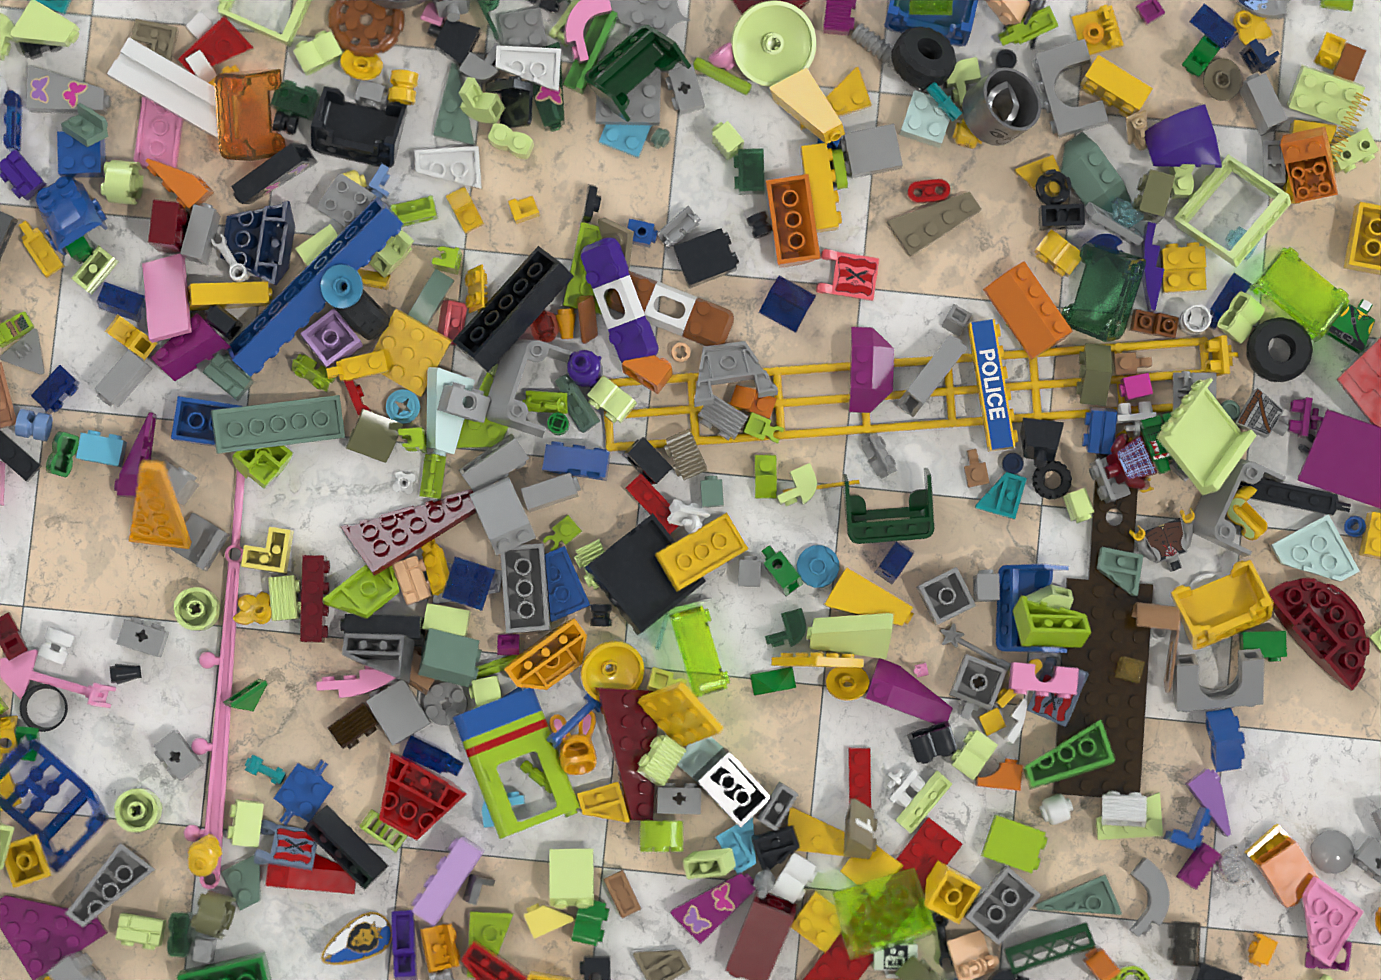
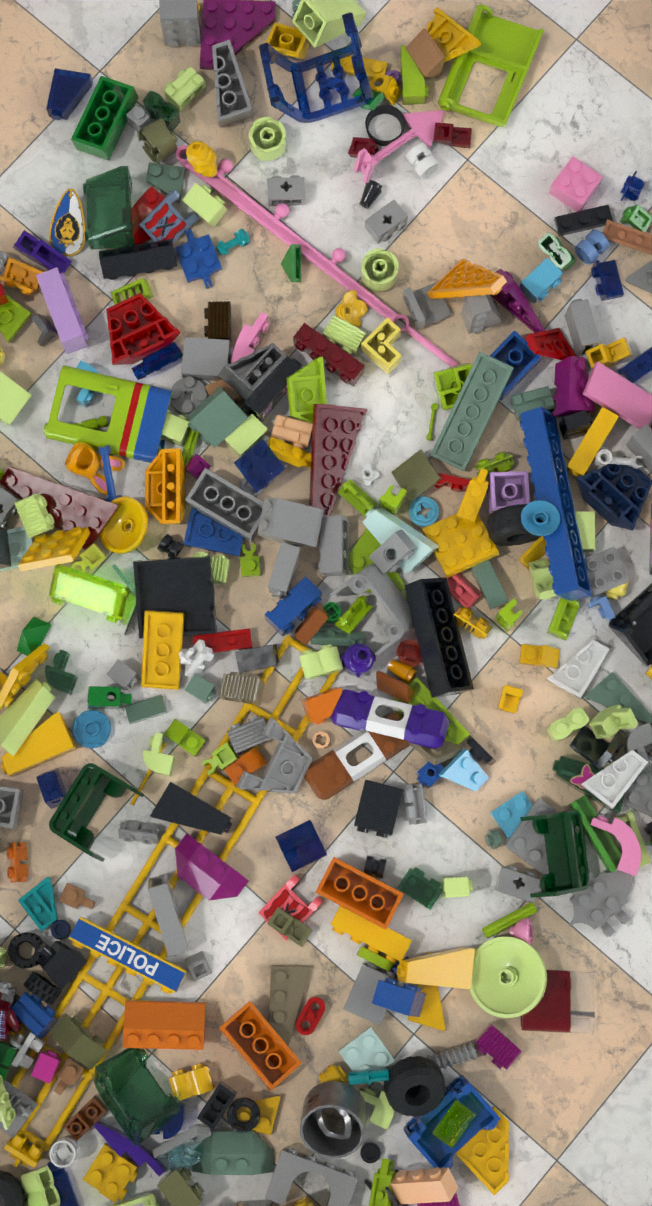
camera: 125 degrees right, 5 degrees down
yellow wing [577,781,630,823] -> none
none -> orange hinge [7,842,28,883]
none -> black tyre [23,971,62,1005]
none -> clear green windscreen [83,166,135,250]
none -> sand green slope [125,694,167,725]
none -> black slope [150,782,233,835]
none -> orange slope [217,1001,302,1091]
none -> olive slope [267,907,313,947]
none -> dark orange slope [294,602,328,645]
none -> dark red bracket [348,137,379,158]
none -> blue brick [372,978,426,1017]
none -> lime hinge [426,403,438,441]
none -> medium azure wing [438,749,489,791]
none -> red wing [525,328,576,360]

